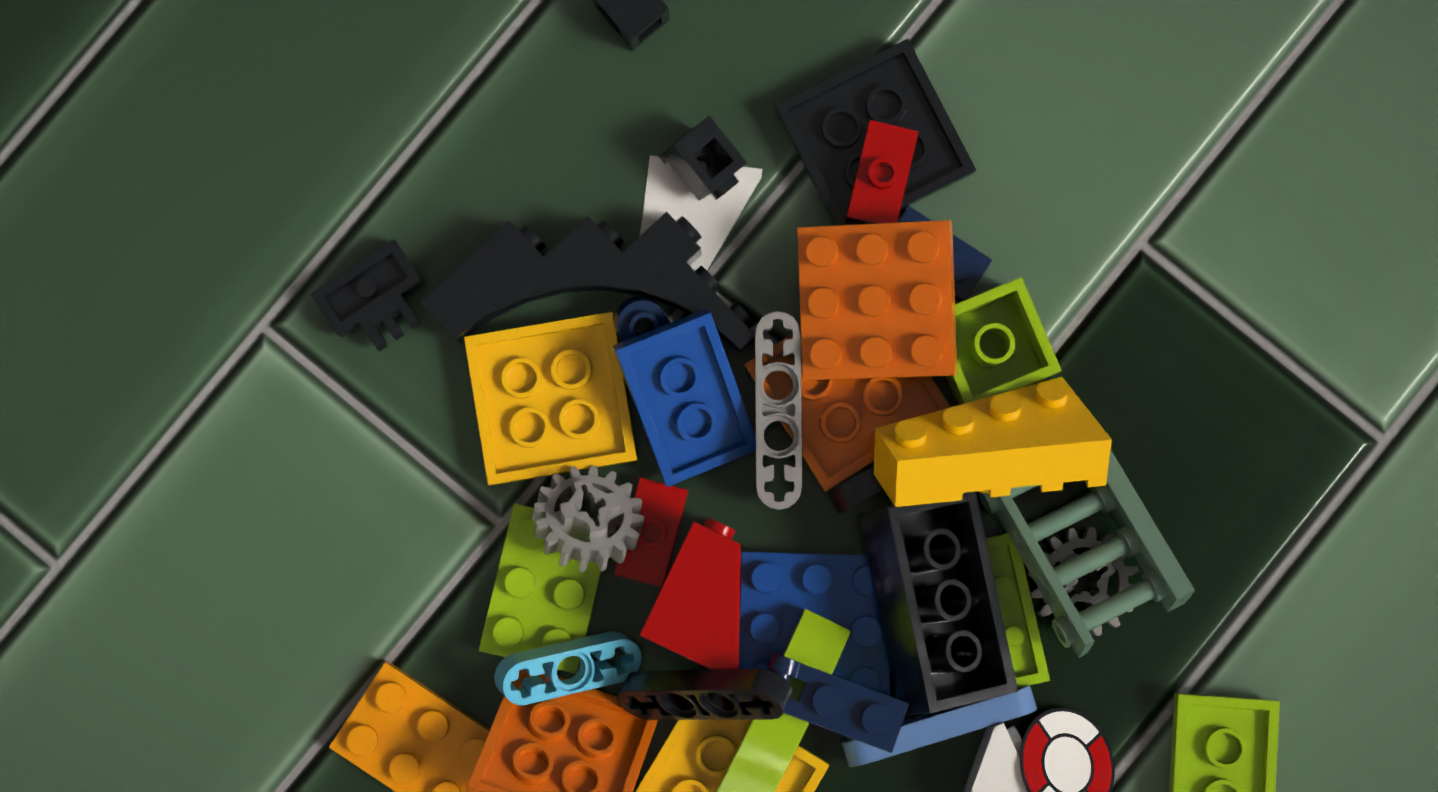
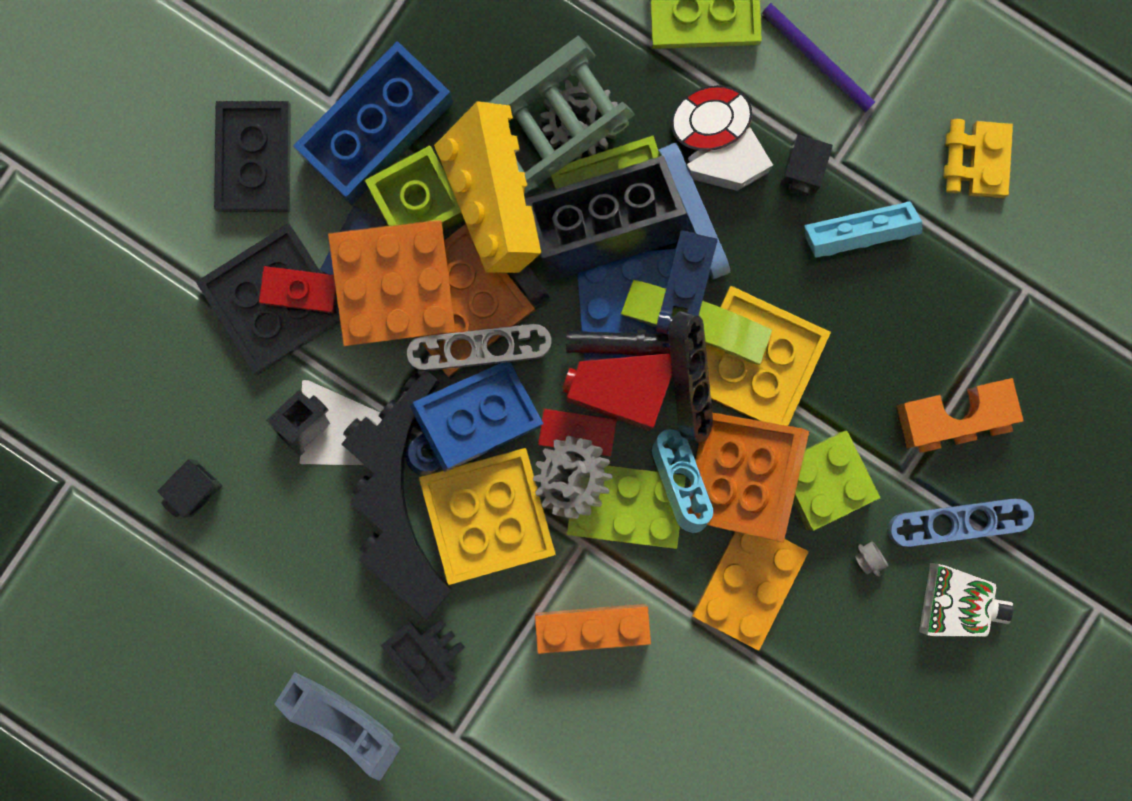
camera: 100 degrees left, 0 degrees up
none -> black plate [214,101,291,212]
none -> sand blue arch [274,672,401,781]
none -> blue brick [293,41,453,206]
none -> orange brick [535,604,651,654]
none -> black pin [566,330,670,356]

